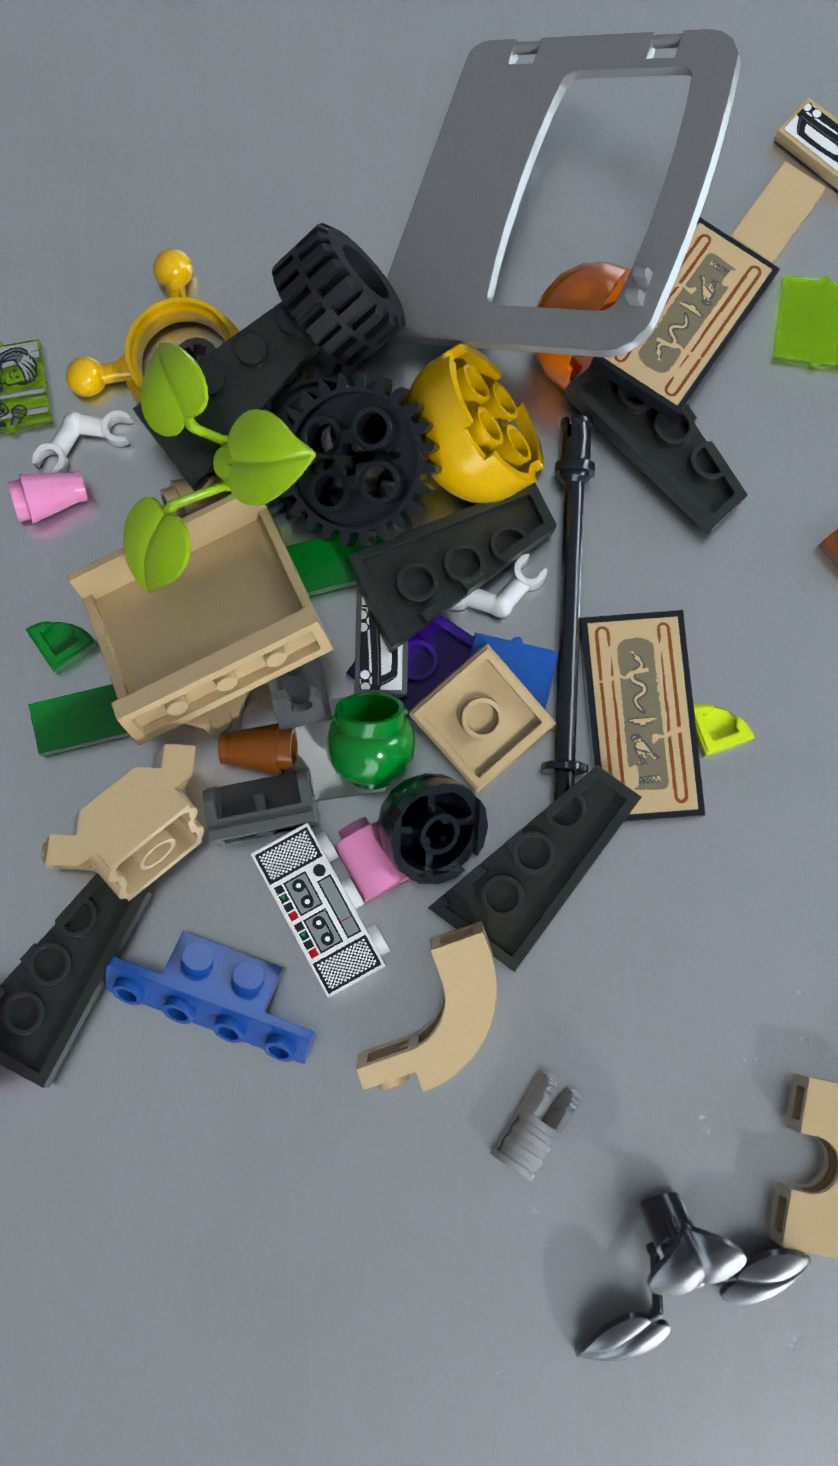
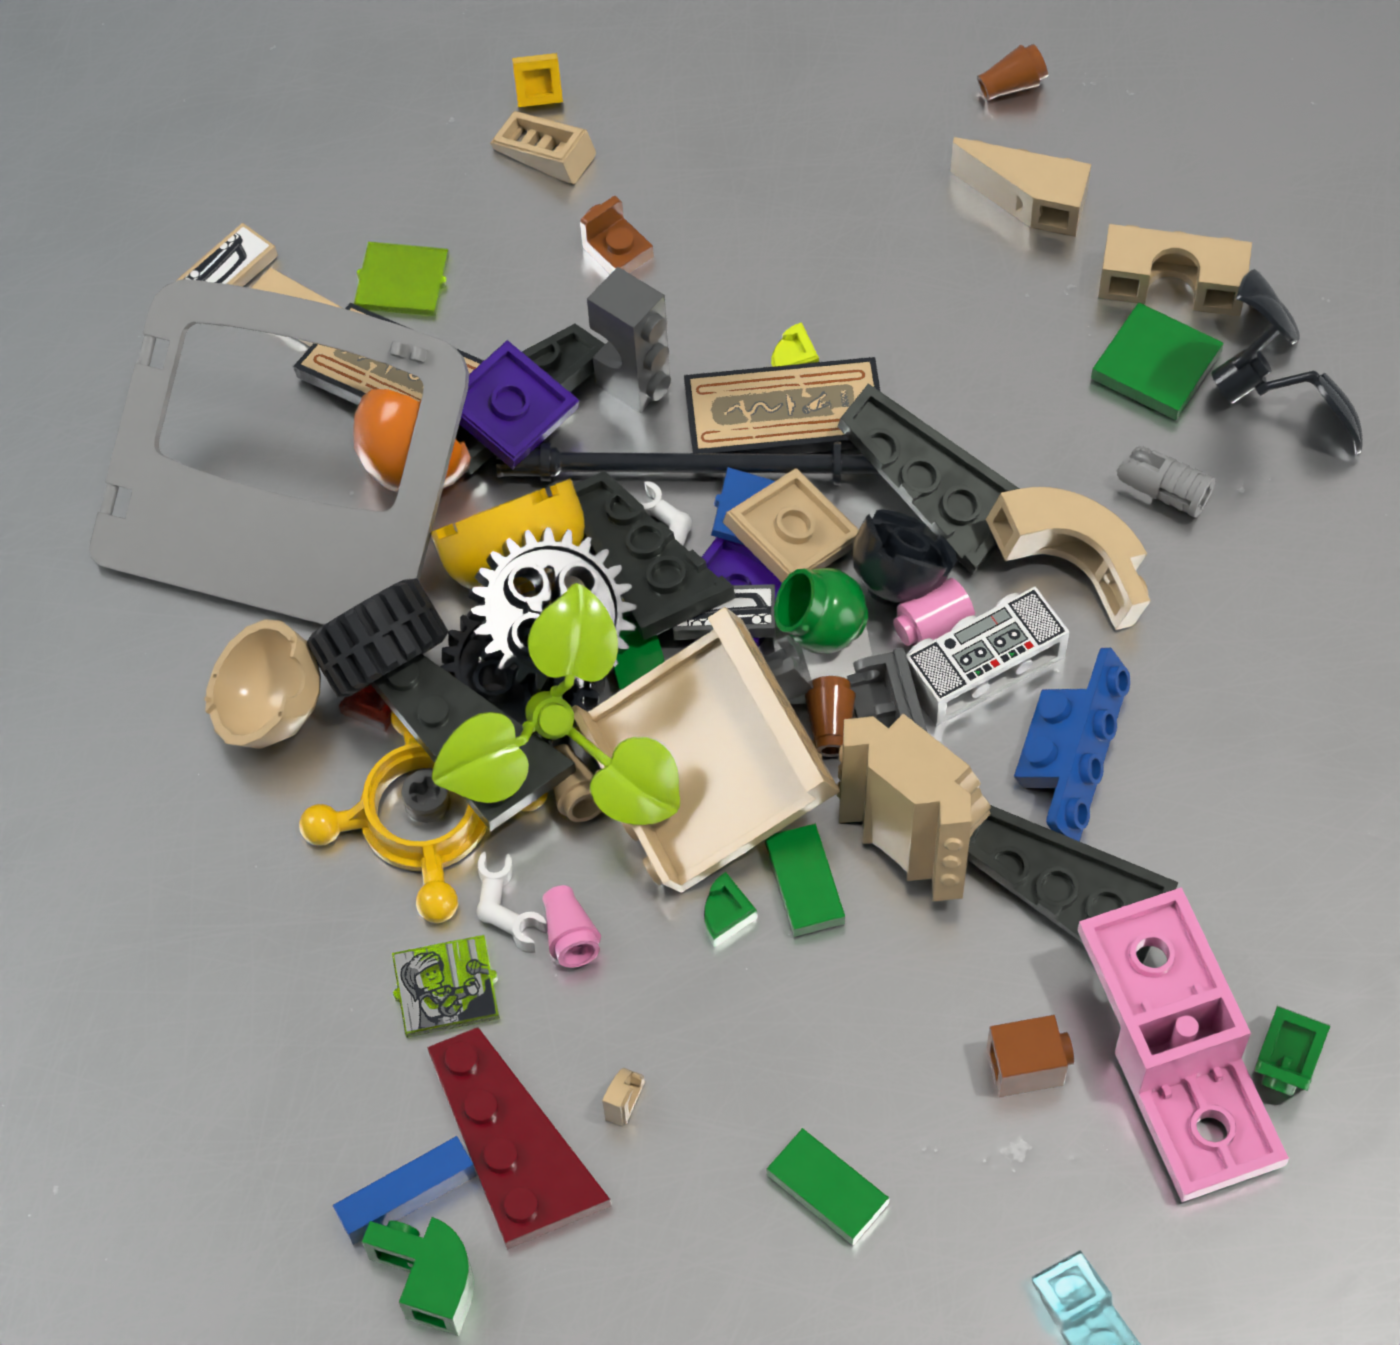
camera: 90 degrees left, 20 degrees down
none -> tan cylinder [204,619,321,749]
none -> dark purple tile [459,340,580,470]
none -> dark grey arch [587,267,671,413]
none -> green tile [1091,302,1224,420]

